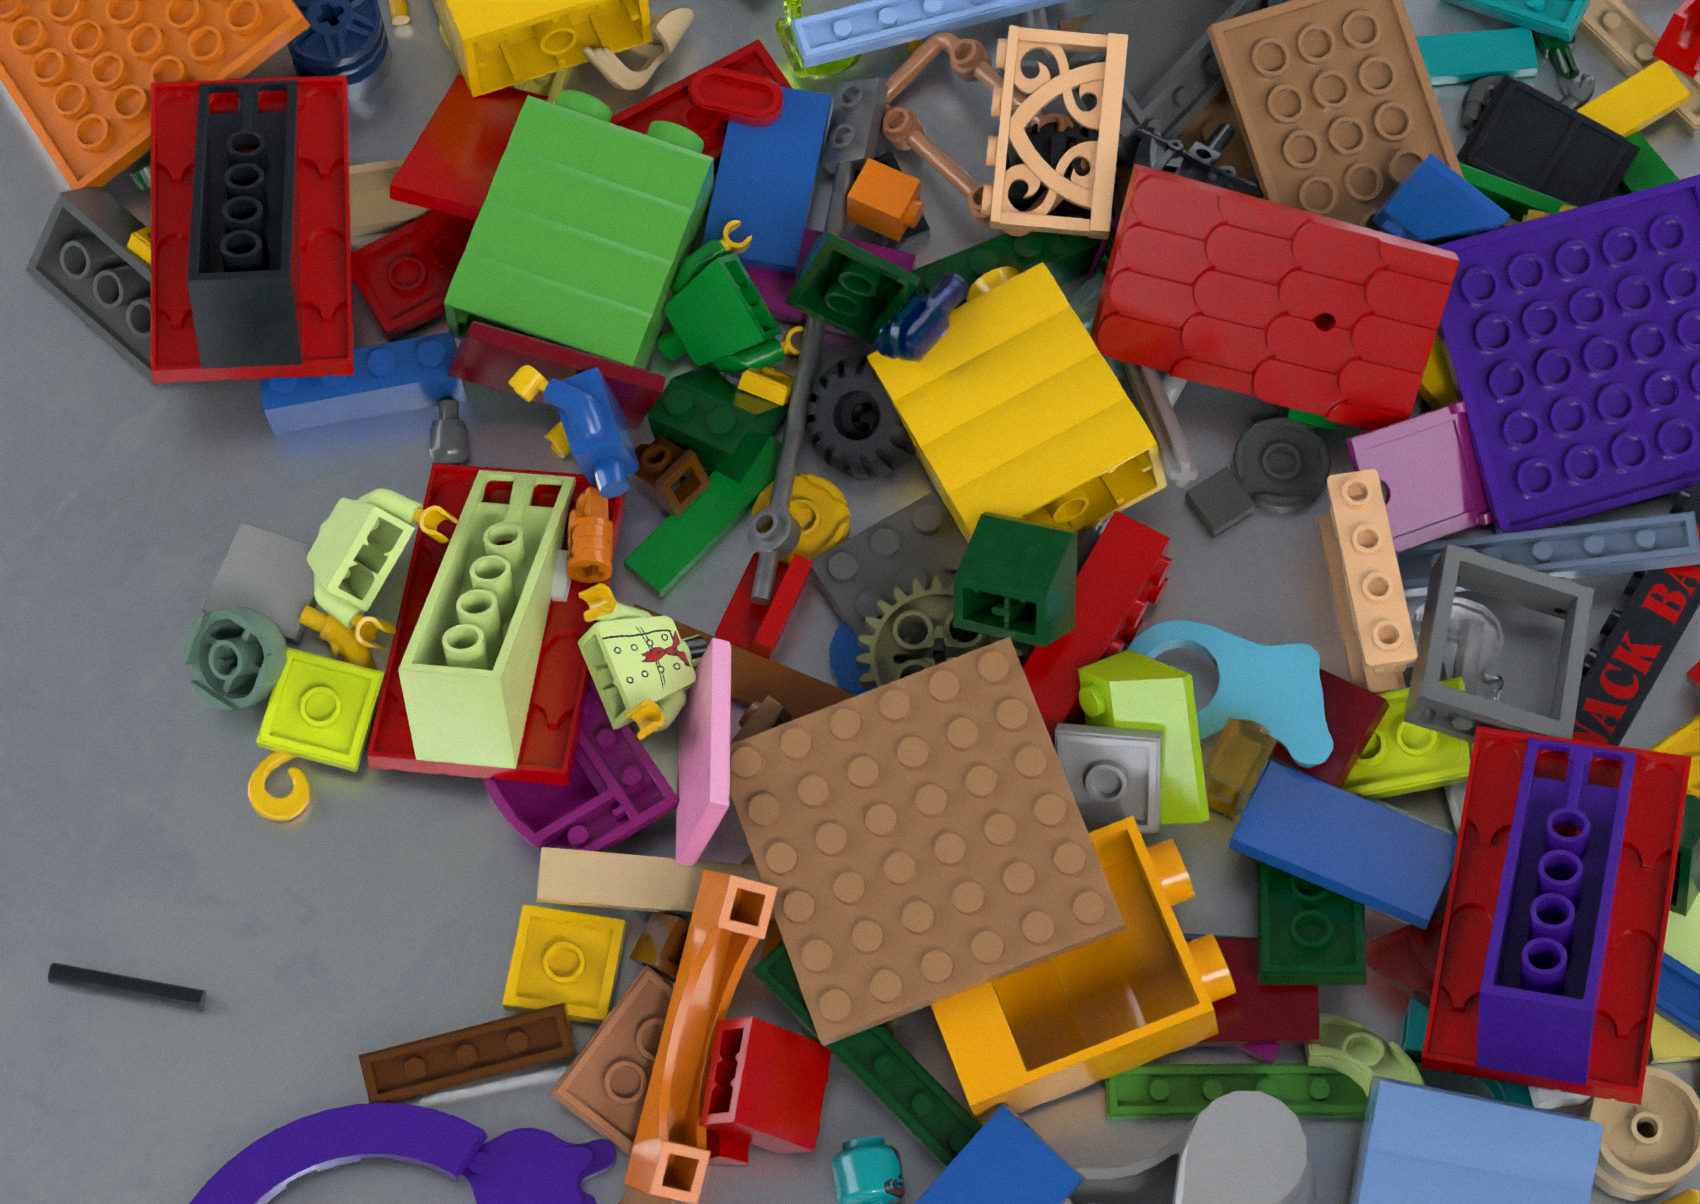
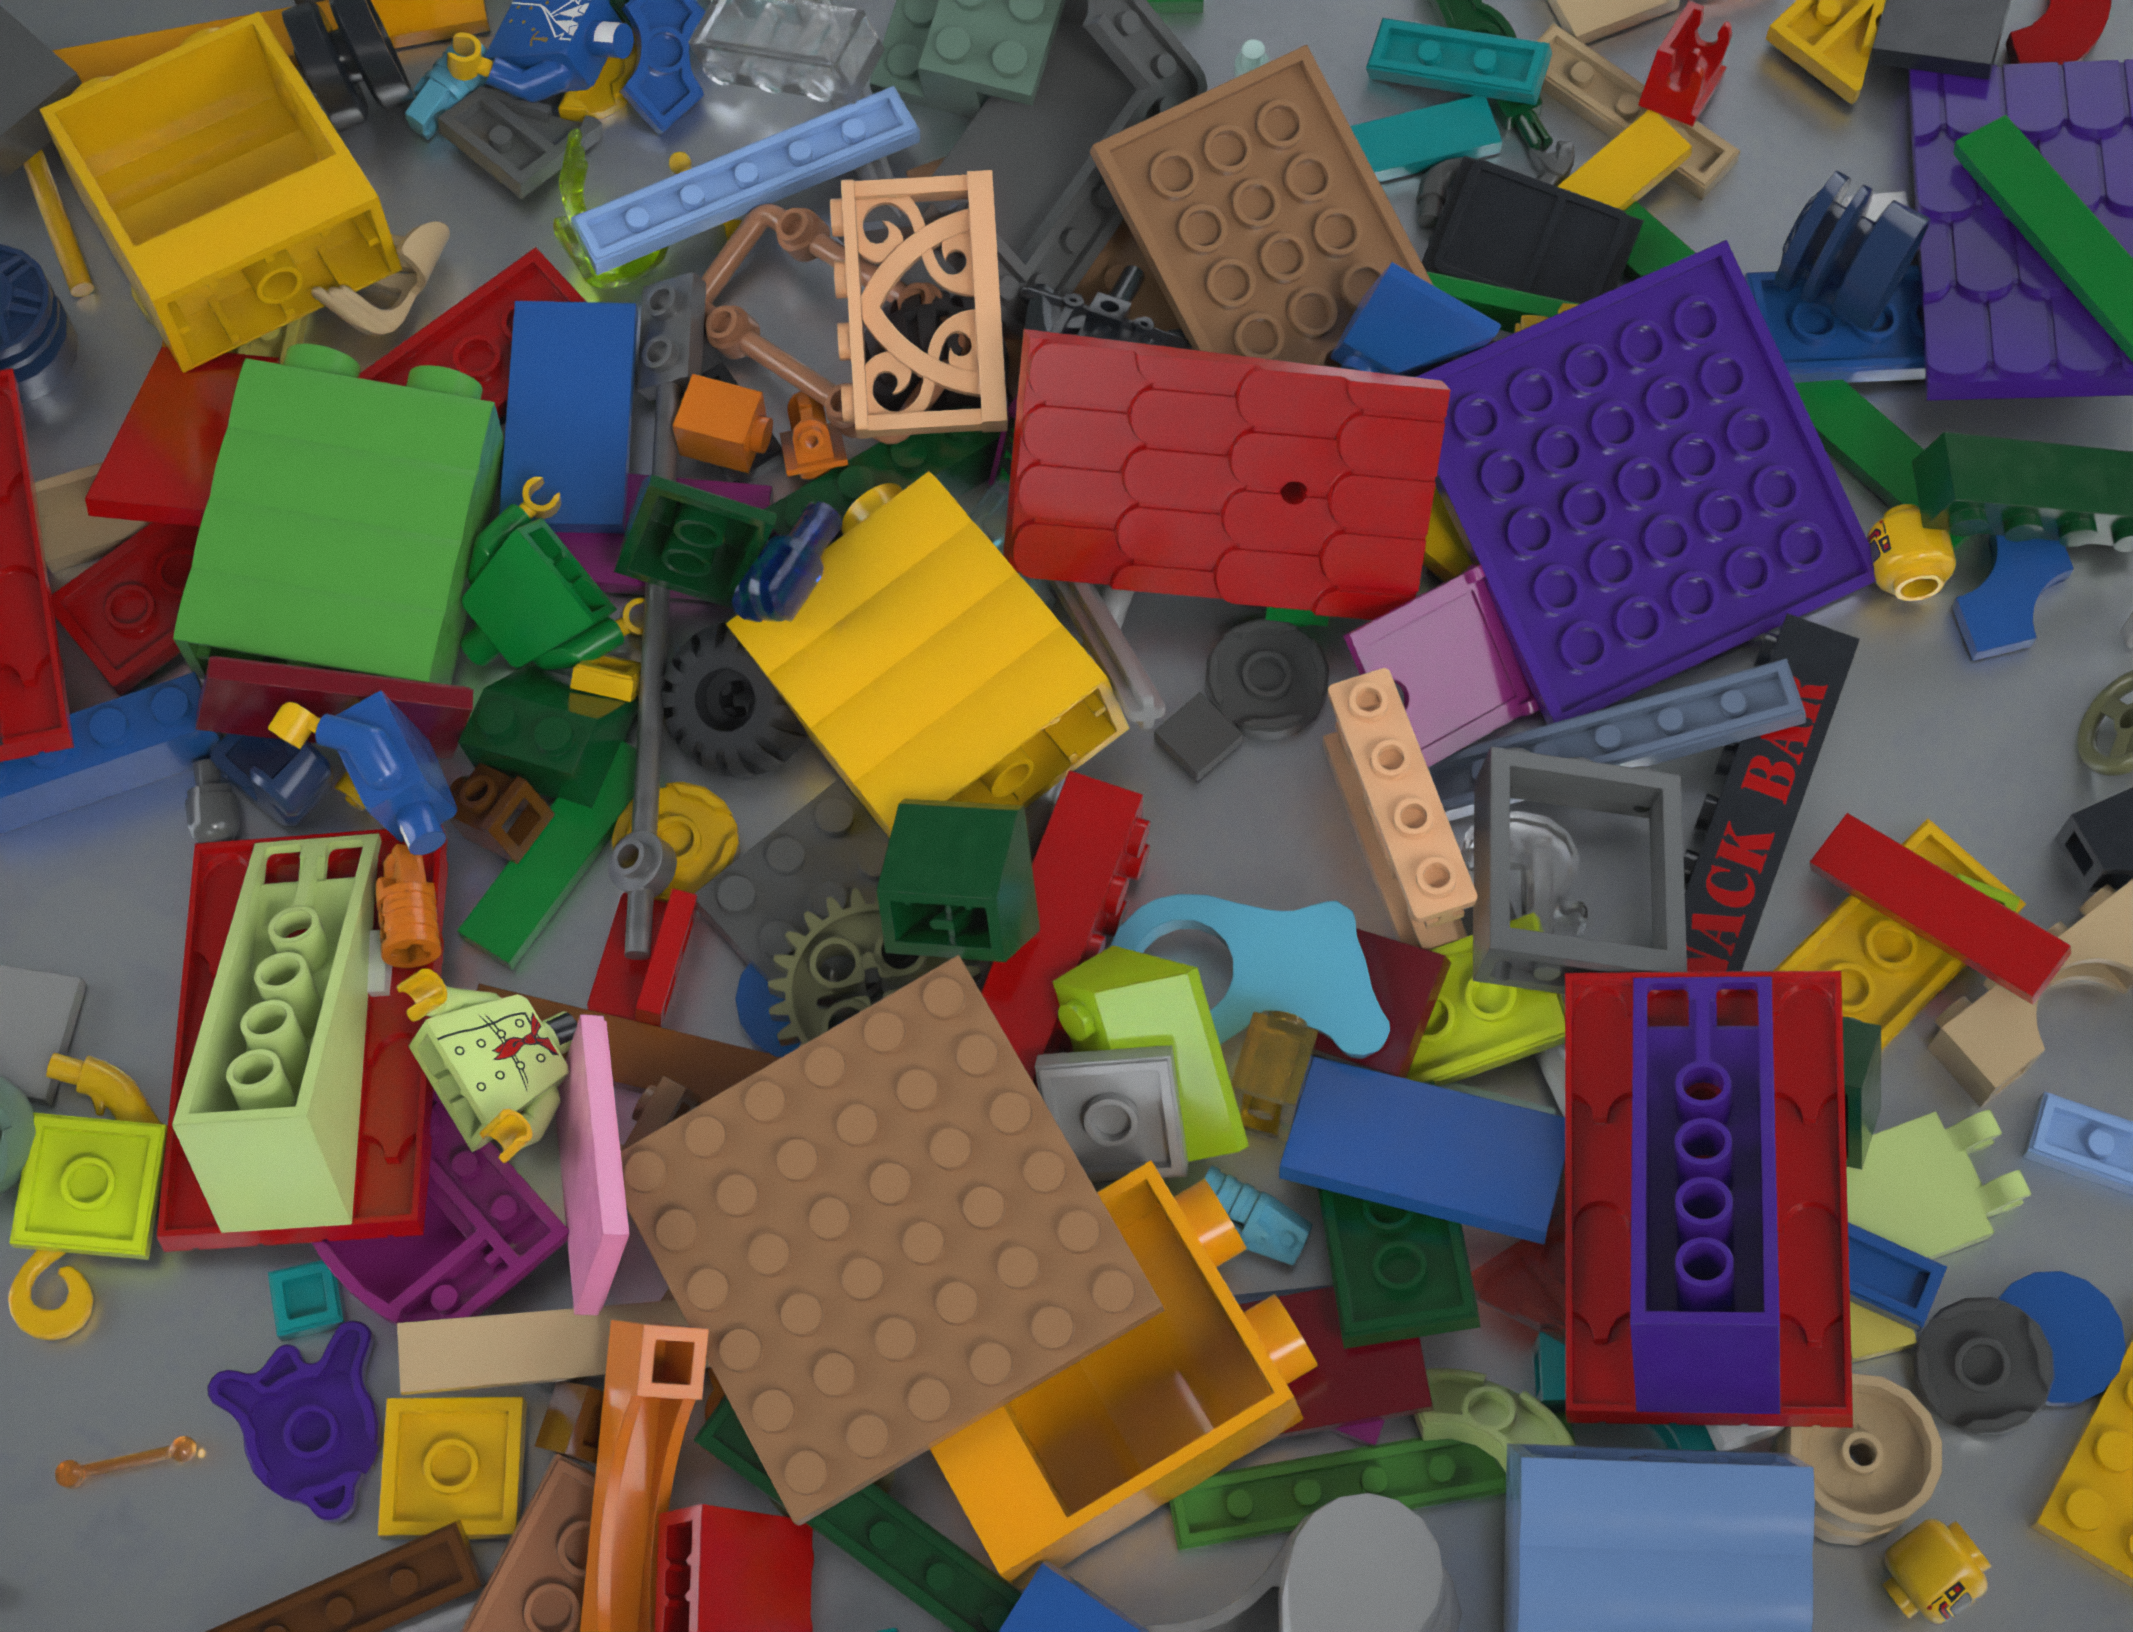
camera: 10 degrees left, 0 degrees up
yellowish green torso [307,488,458,650] -> none
red tile [688,66,783,127] -> none
none -> clear orange hinge [55,1436,197,1489]
none -> dark purple tile [207,1321,383,1523]
none -> dark blue animal [210,733,333,826]
none -> teal tile [267,1260,348,1342]
none -> orange hinge [780,391,848,480]
none -> medium azure hinge [1204,1165,1313,1265]

